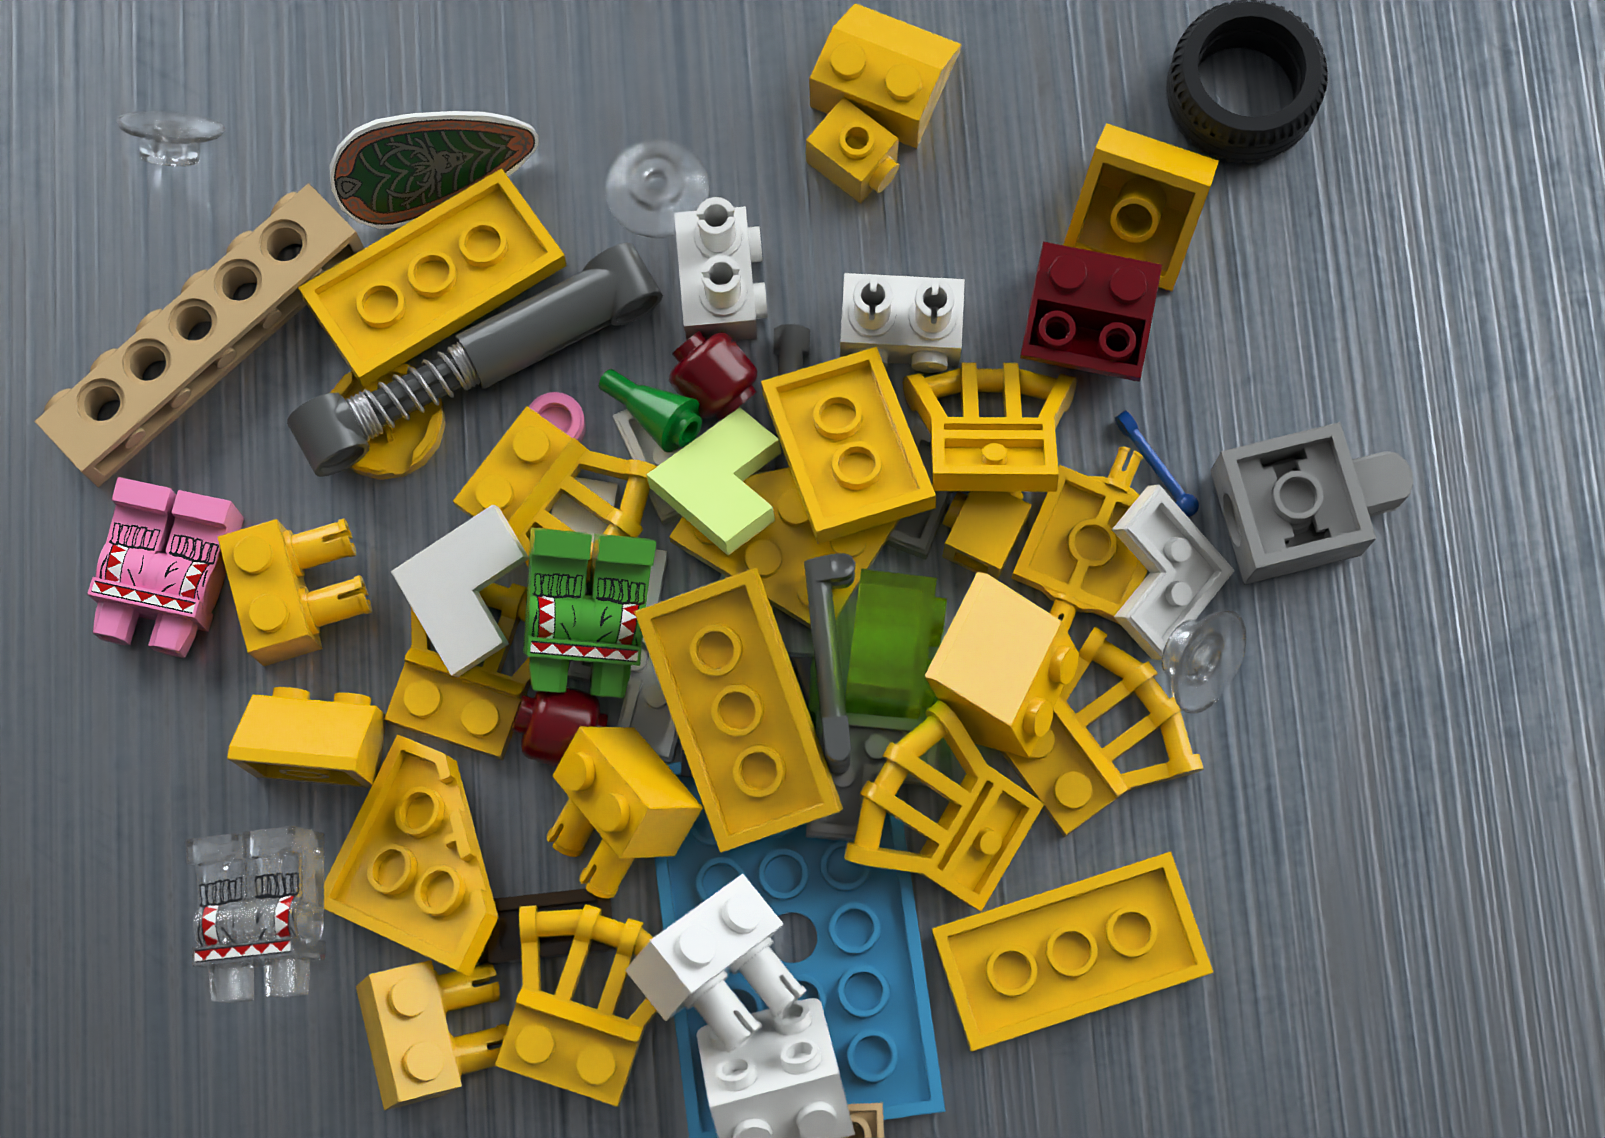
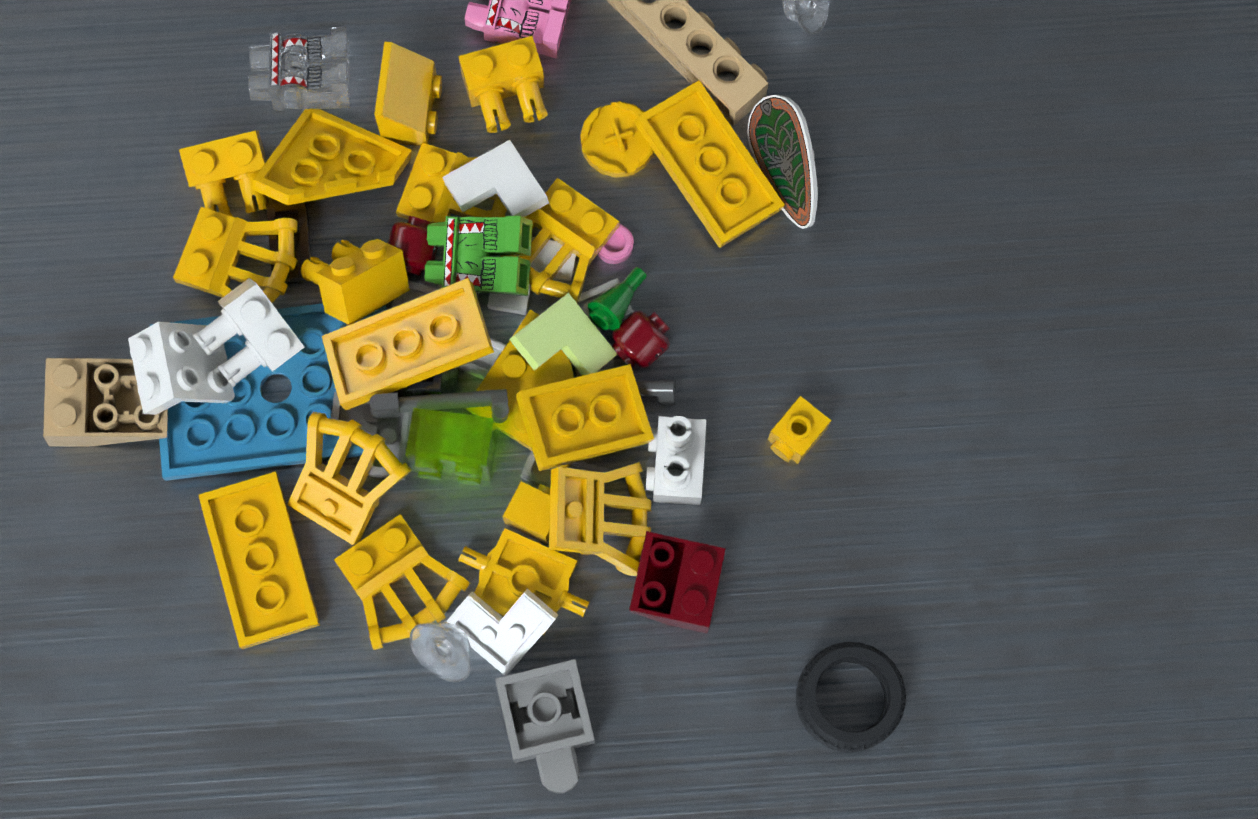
camera: 85 degrees right, 0 degrees up
dark grey piece [287,243,663,477] -> none
clear piece [605,140,710,238] -> none
white brick [674,197,768,341] -> none
yellow slope [809,3,961,149] -> none
yellow slope [924,572,1079,758] -> none
yellow slope [1063,123,1219,291] -> none
blue hinge [1115,411,1199,517] -> none

